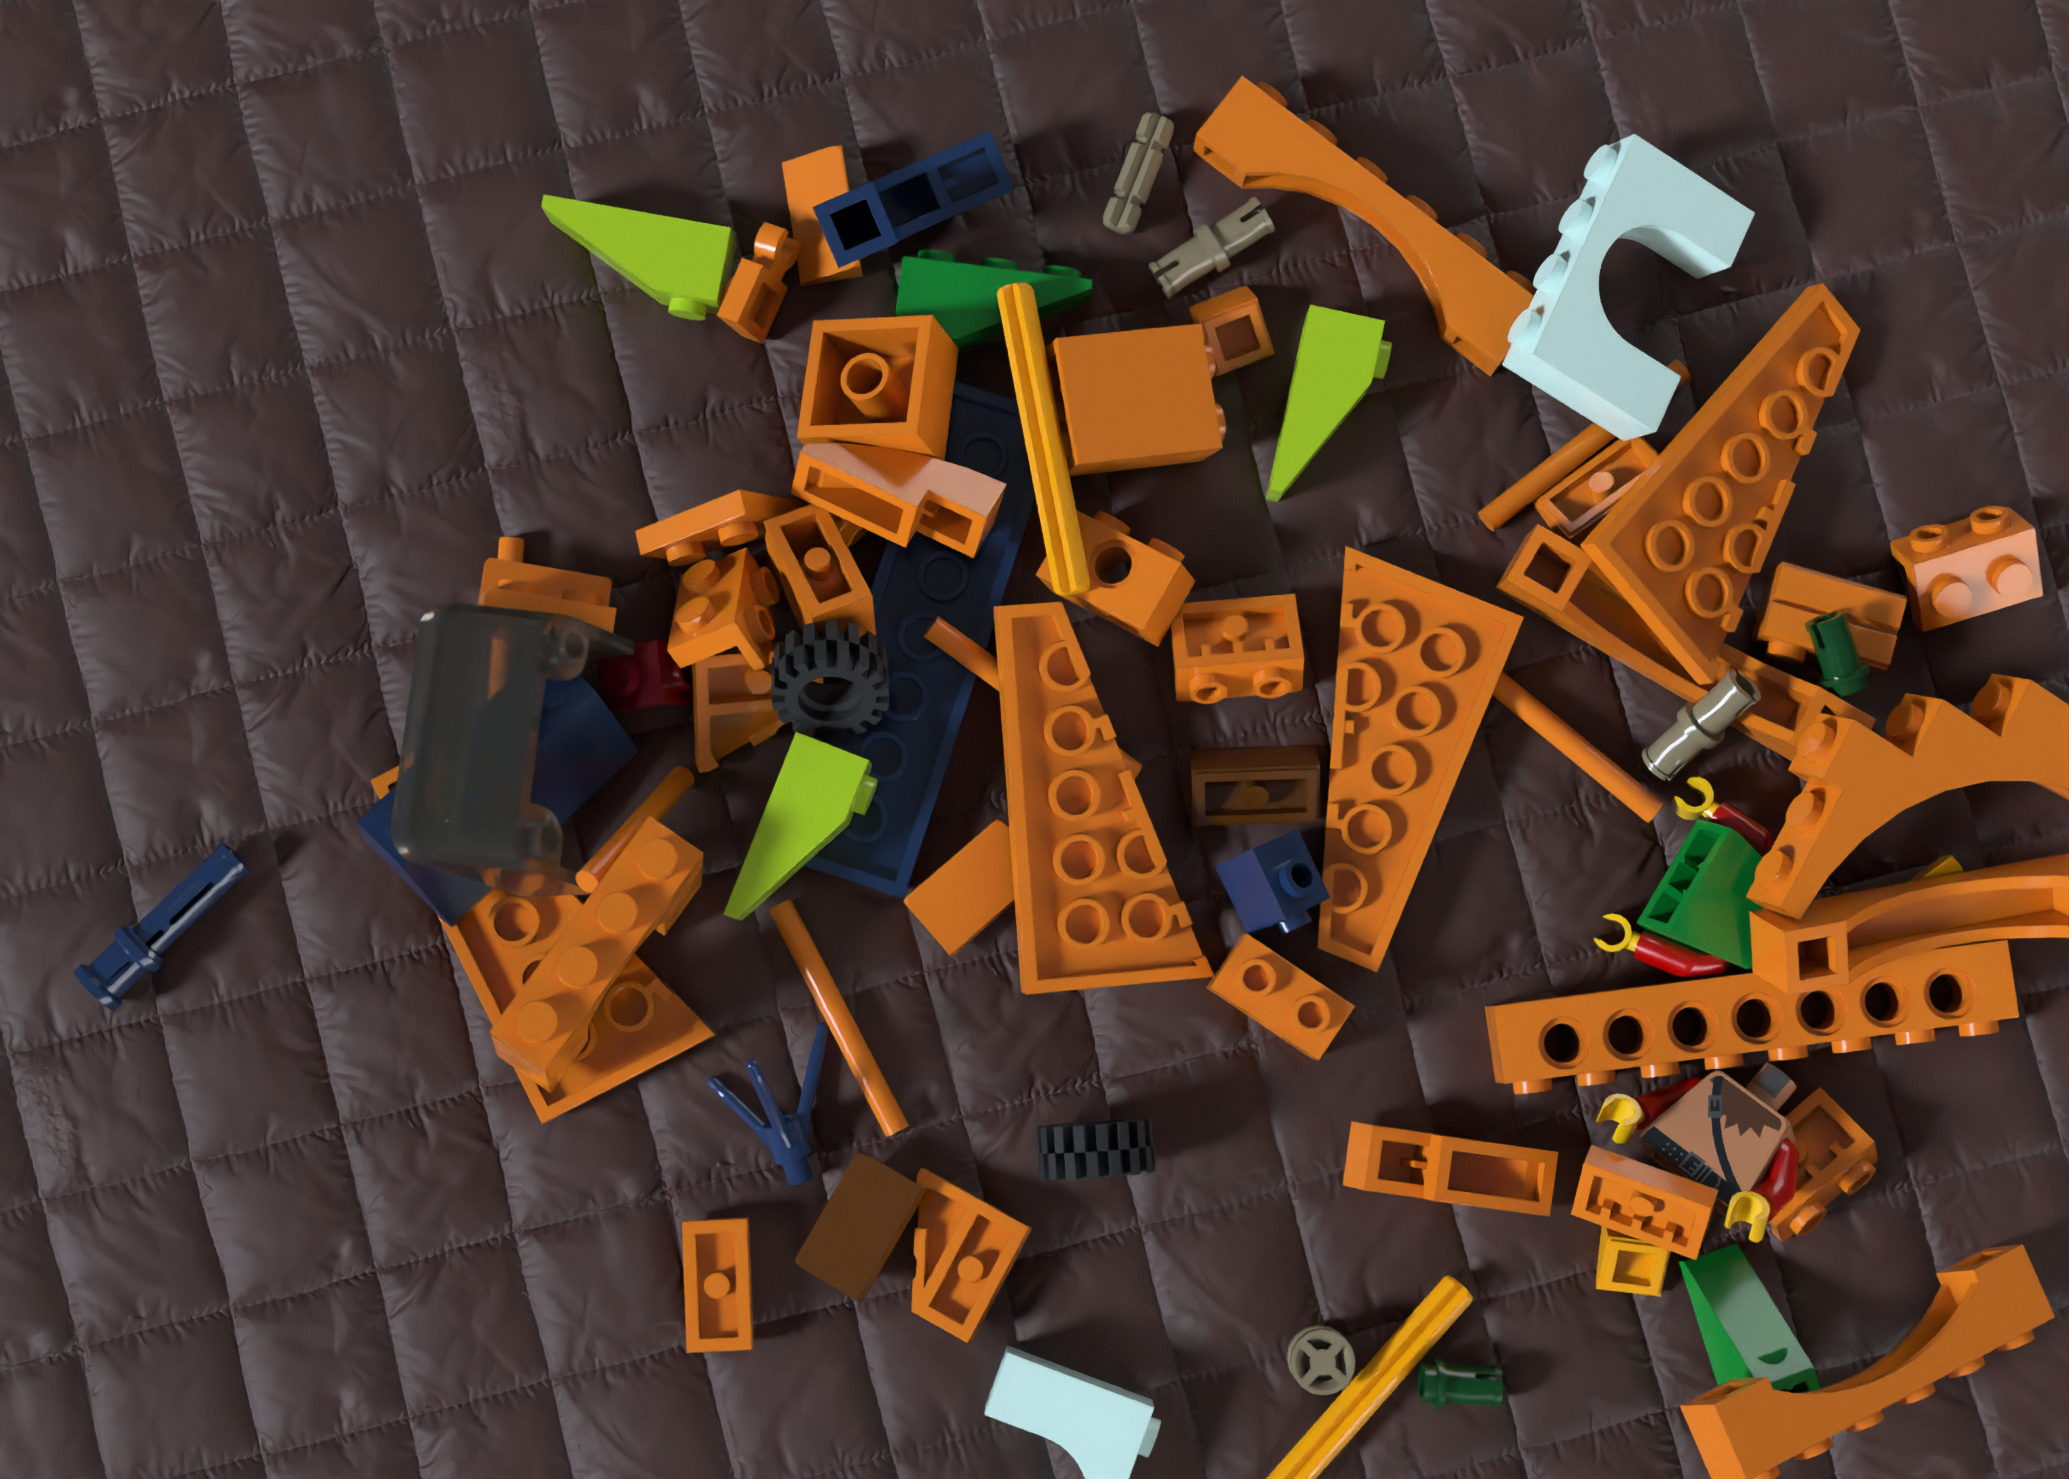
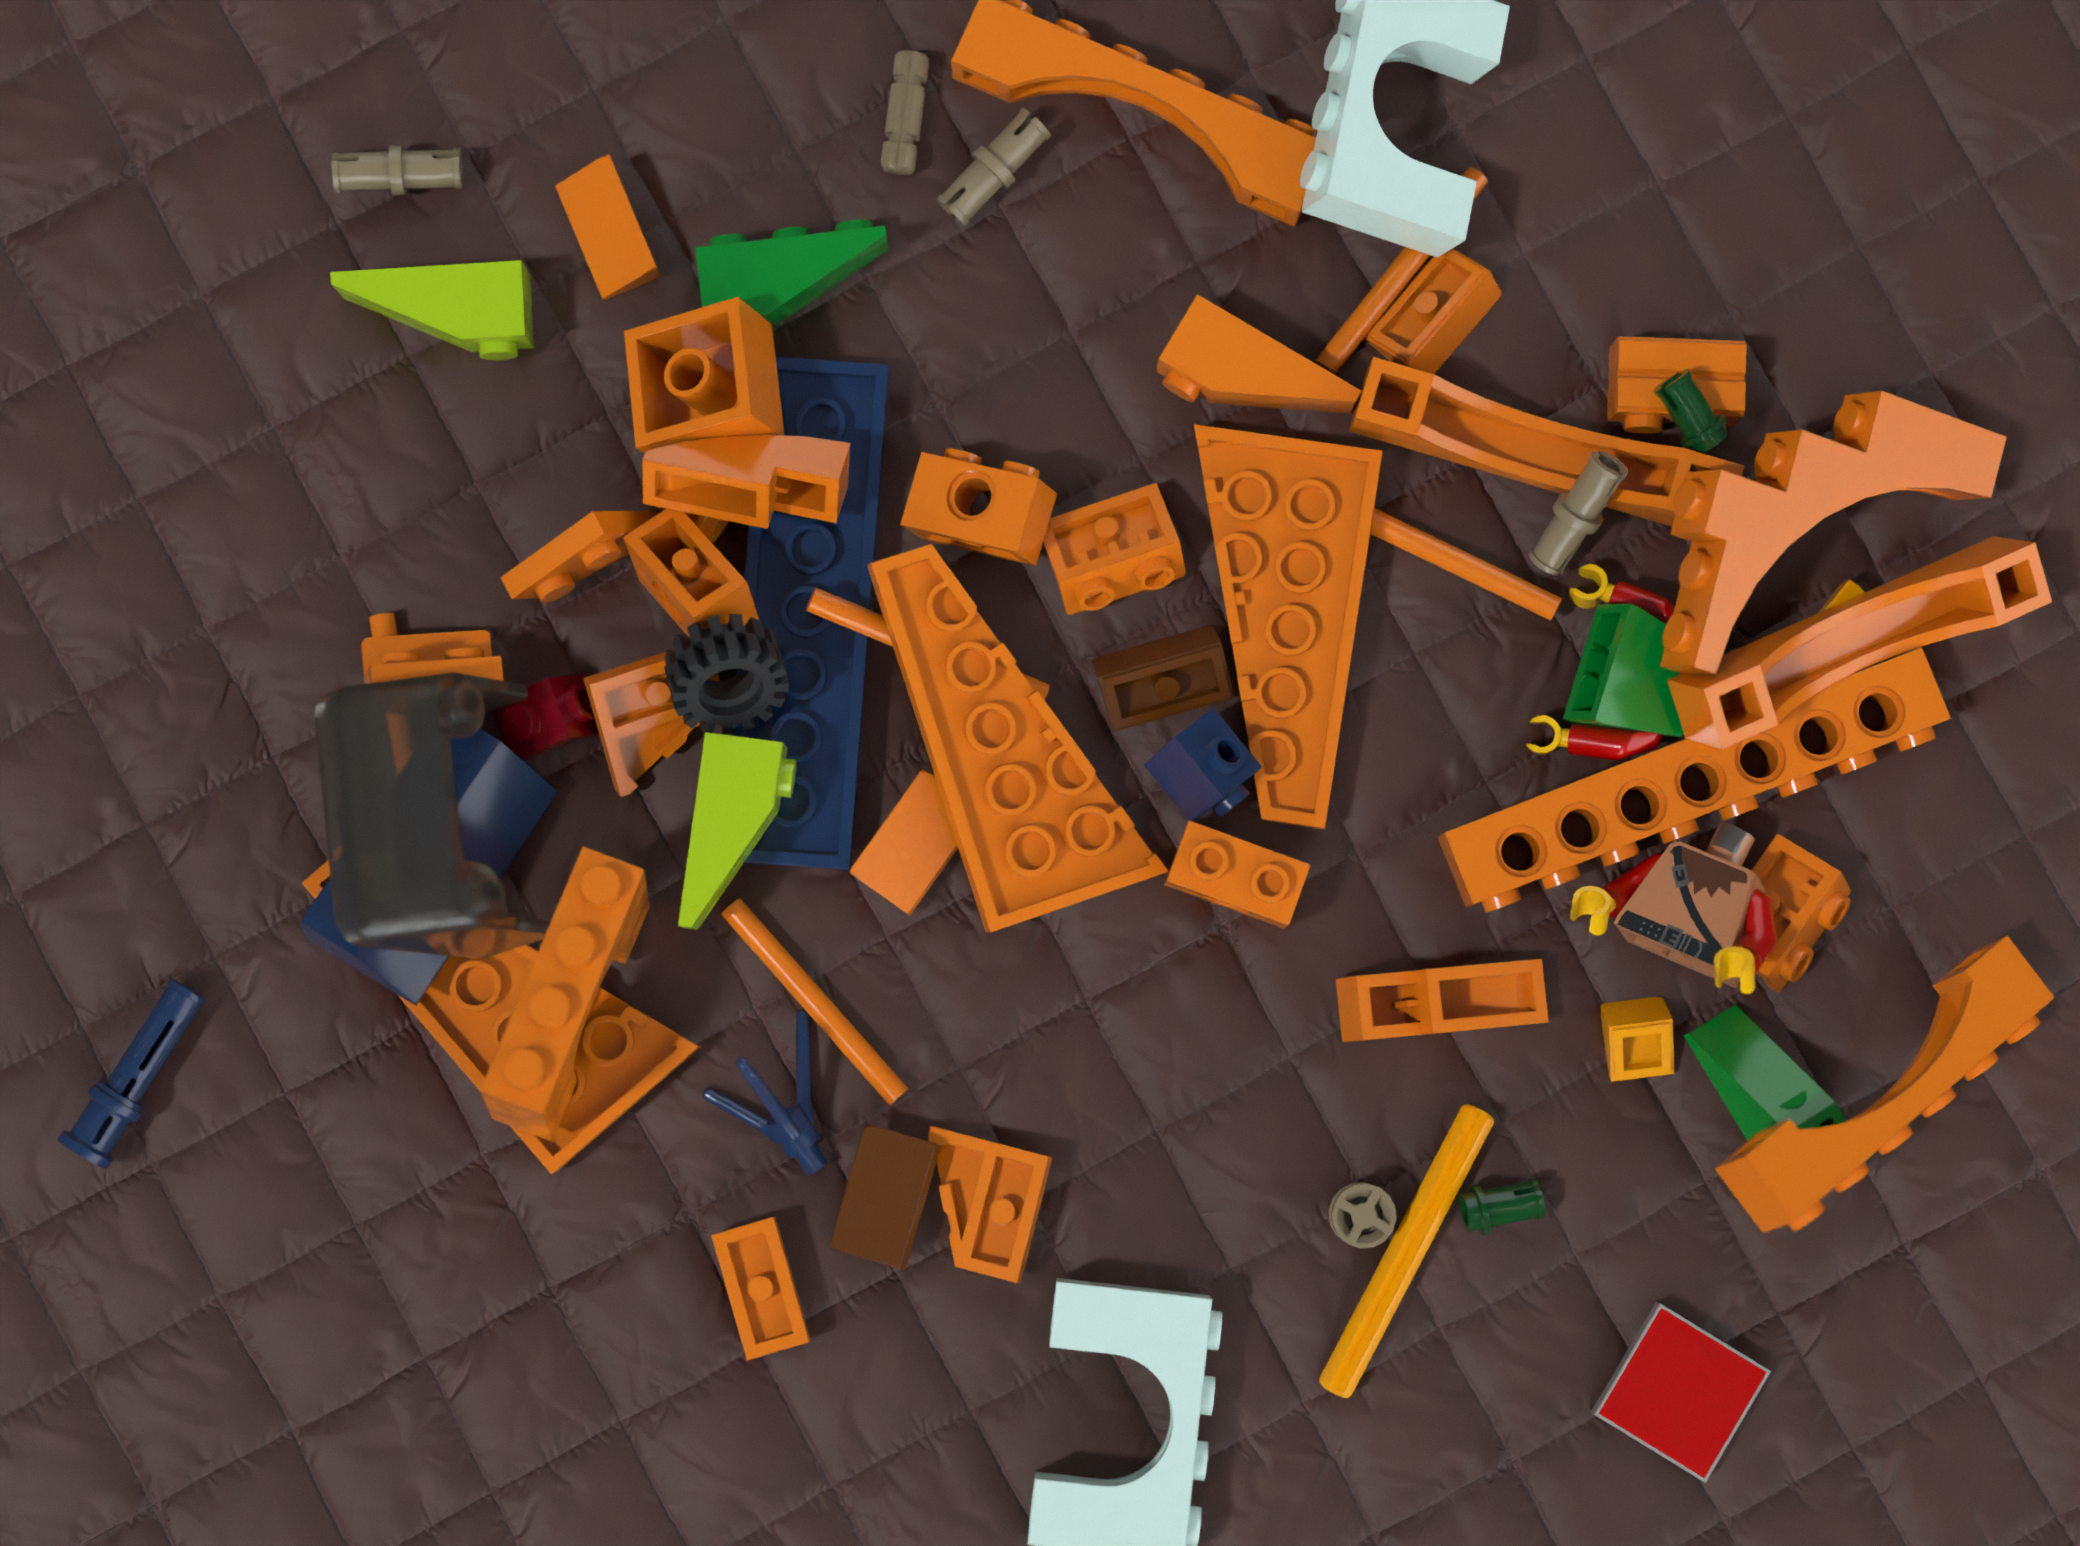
camera: 15 degrees left, 0 degrees up
orange bar [576,766,695,893] -> none
orange bracket [667,547,780,671] -> none
orange plate [717,222,802,344] -> none
dark blue arch [813,130,1015,268] -> none
light orange axle [997,282,1091,596] -> none
black tyre [1036,1118,1156,1180] -> none
orange brick [1045,324,1226,476] -> none
orange slope [1189,286,1275,376] -> none
lime slope [1265,305,1392,502] -> none
orange bracket [1571,1145,1718,1260] -> none
orange wing [1580,283,1861,685] -> none
orange bracket [1890,506,2043,632] -> none
none -> dark tan pin [331,145,463,196]
none -> orange slope [1156,294,1362,414]

